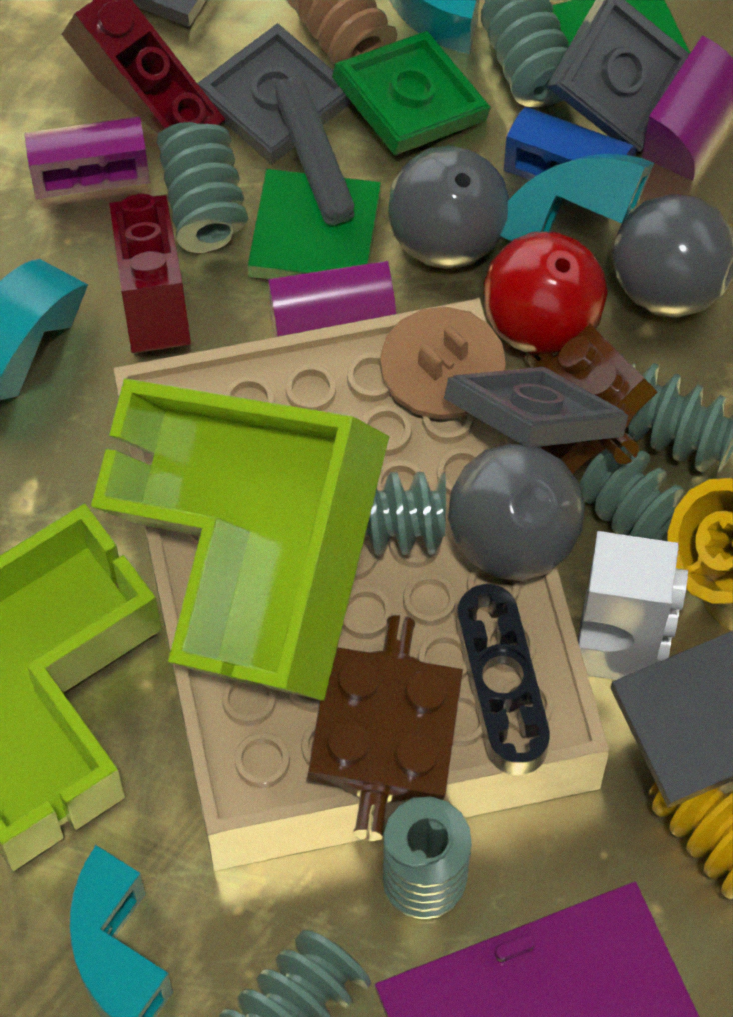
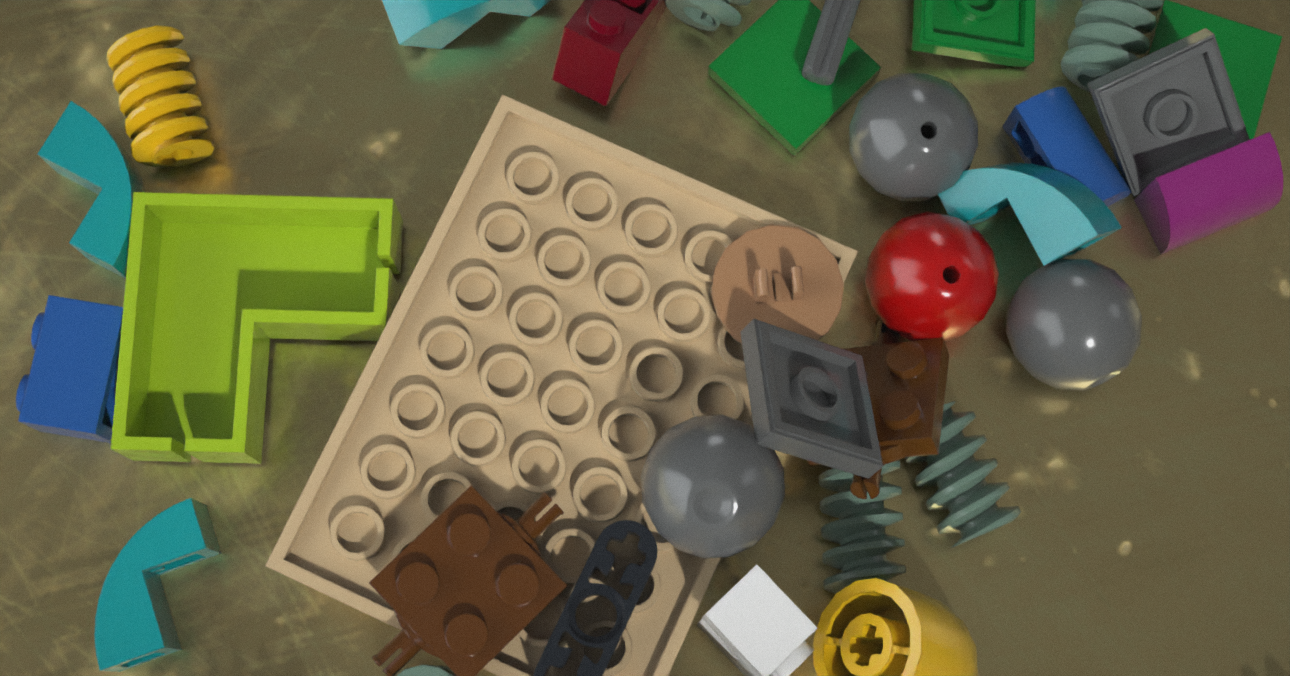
camera: 35 degrees right, 15 degrees up
lime piece [91,378,390,701] -> none
magenta brick [268,261,397,337] -> none
sand green piece [365,472,446,555] -> none

